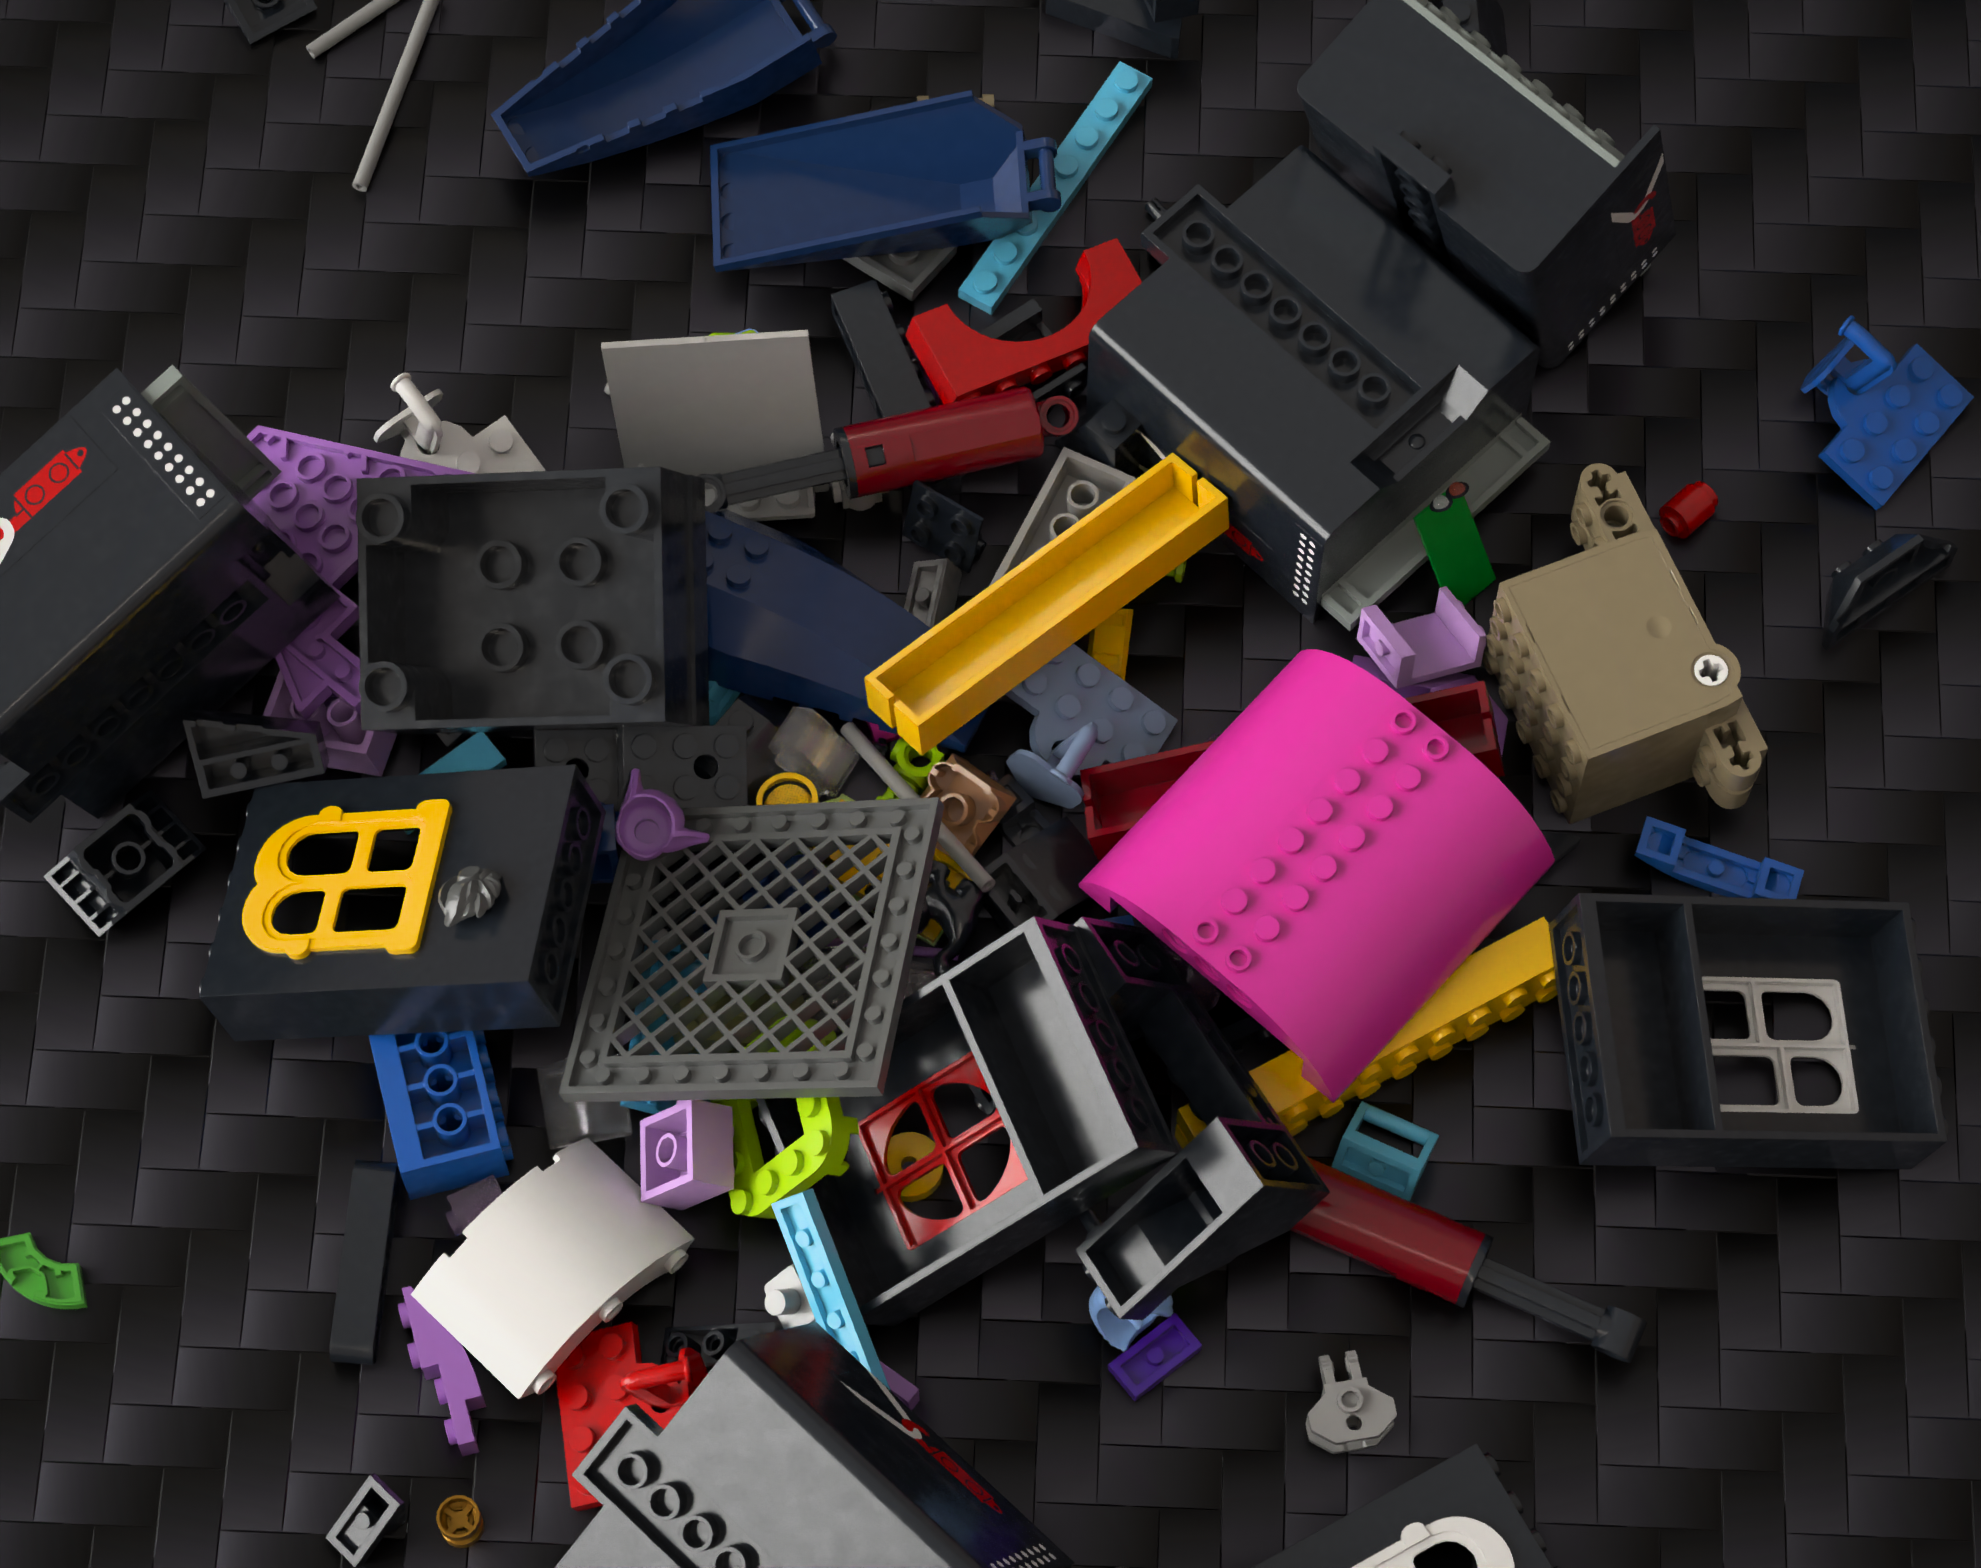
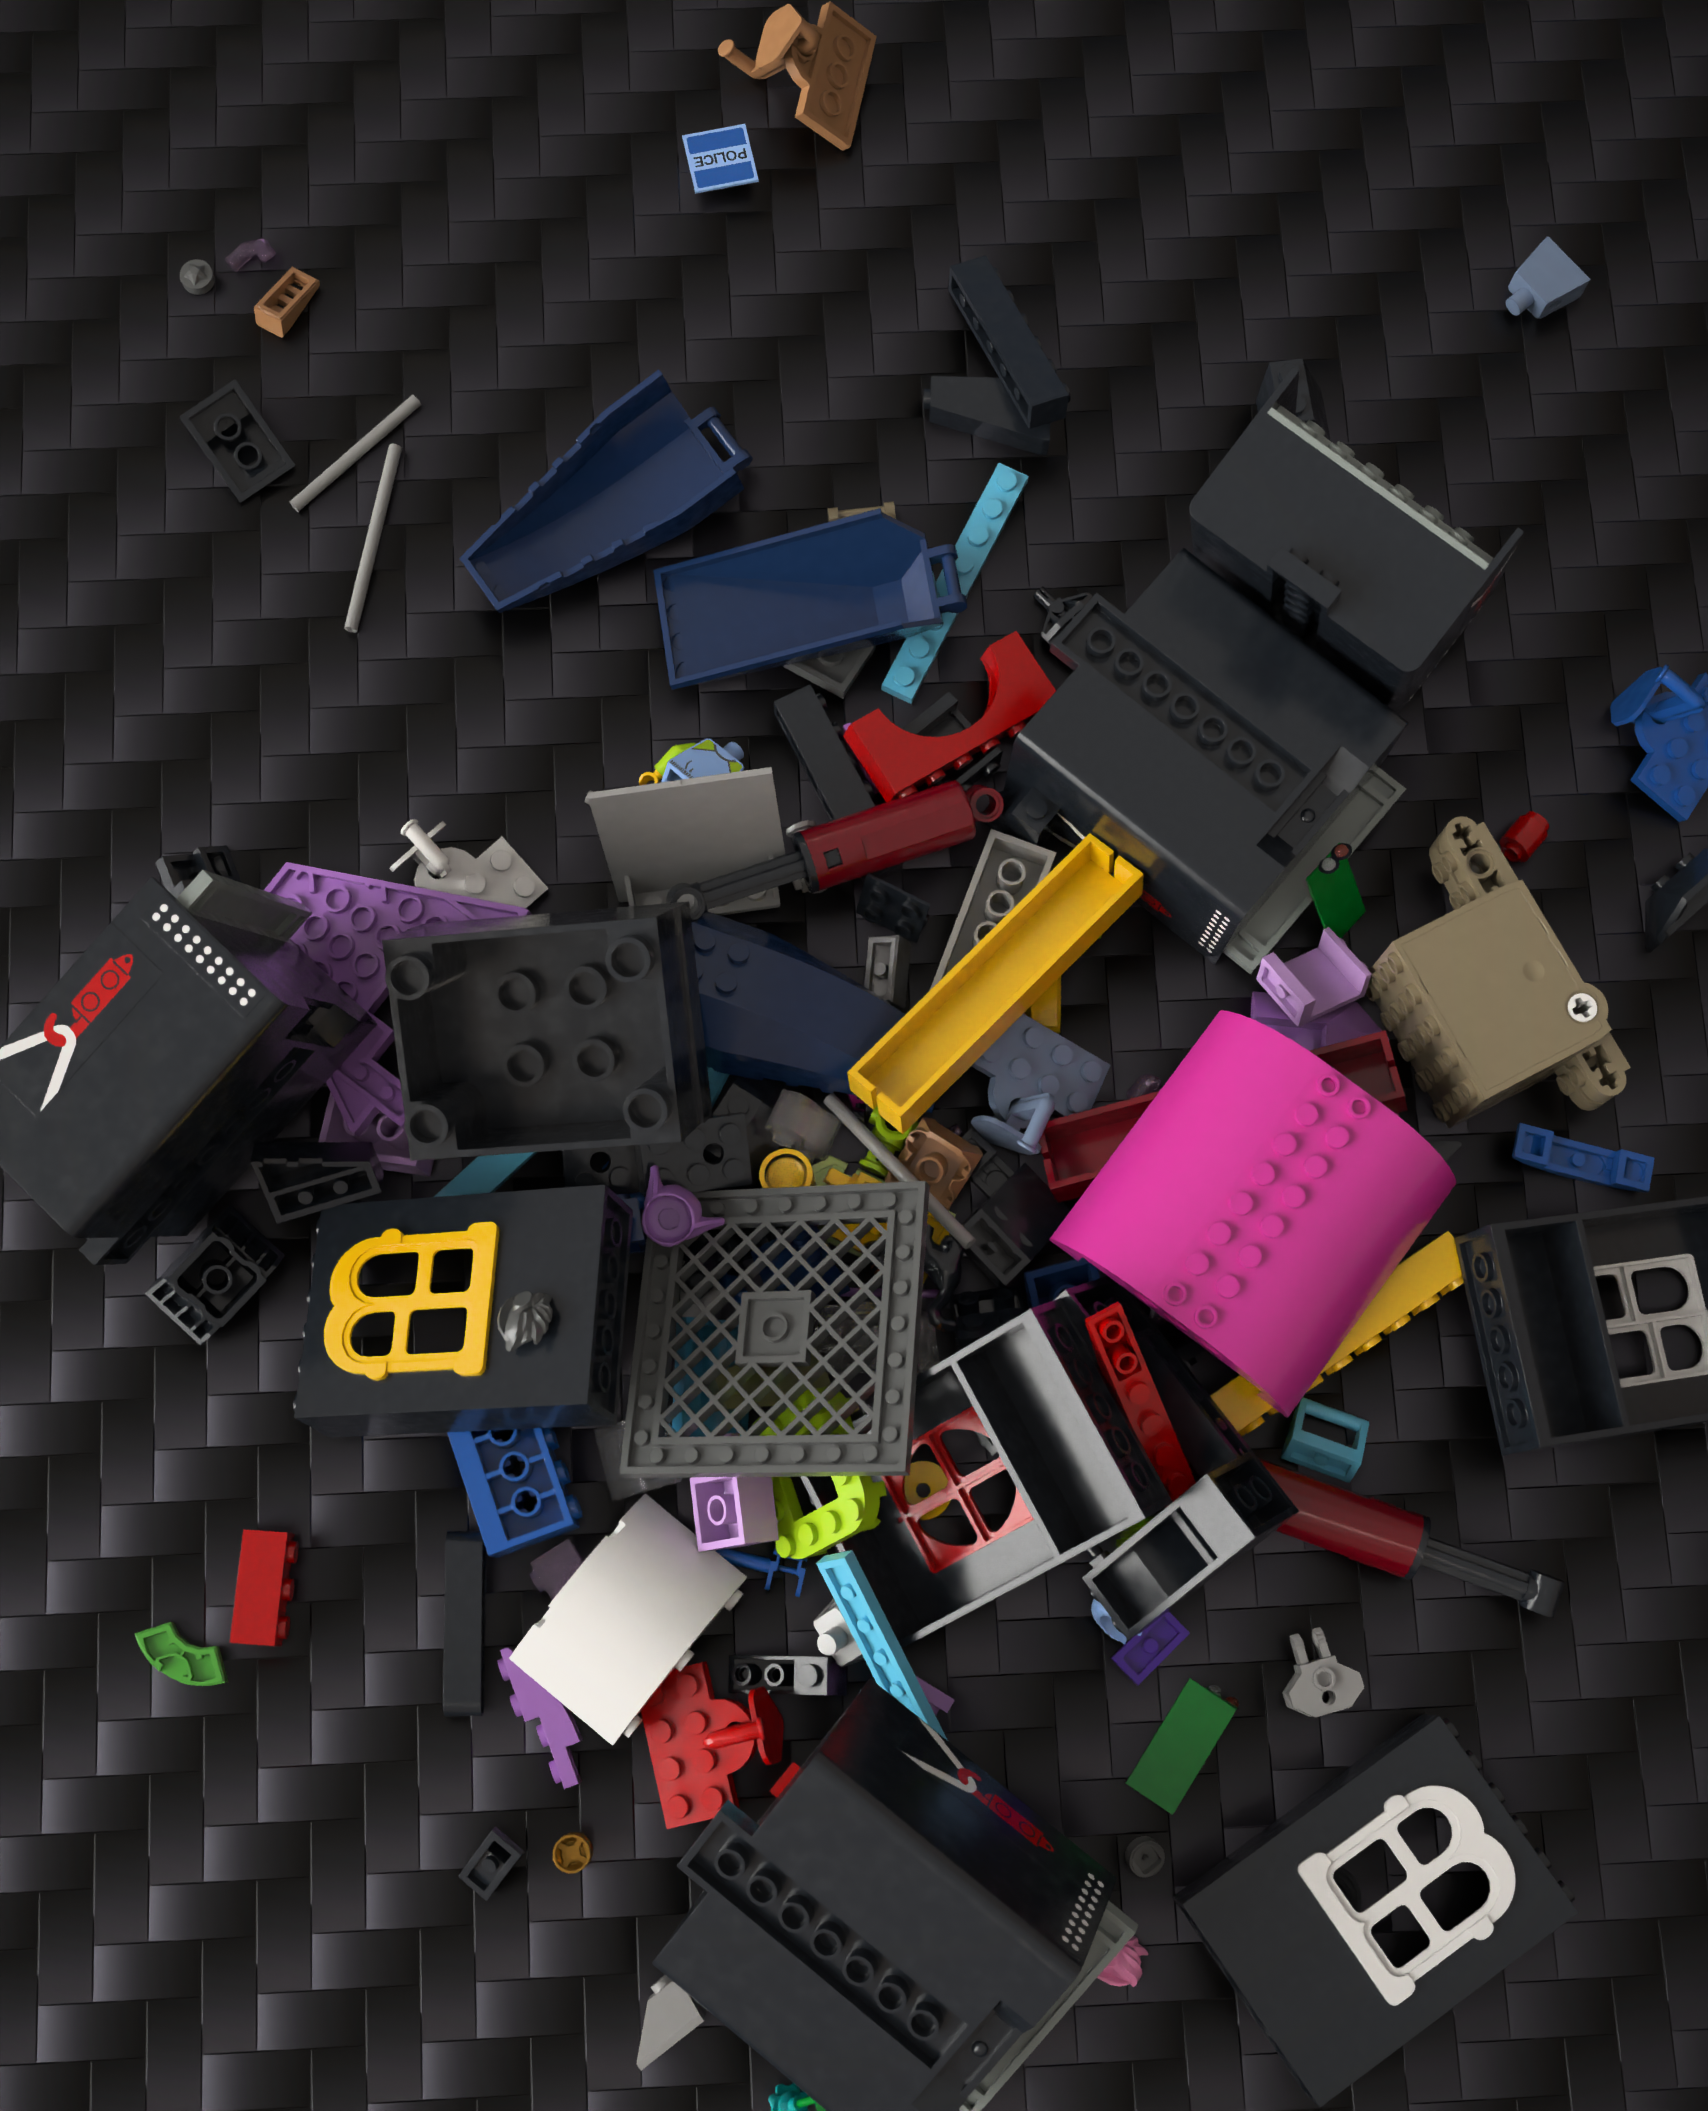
camera: 10 degrees left, 10 degrees up
none -> red brick [229,1529,299,1646]
none -> blue piece [716,1549,808,1597]
none -> red slope [1084,1302,1196,1507]
none -> green piece [1125,1678,1241,1815]

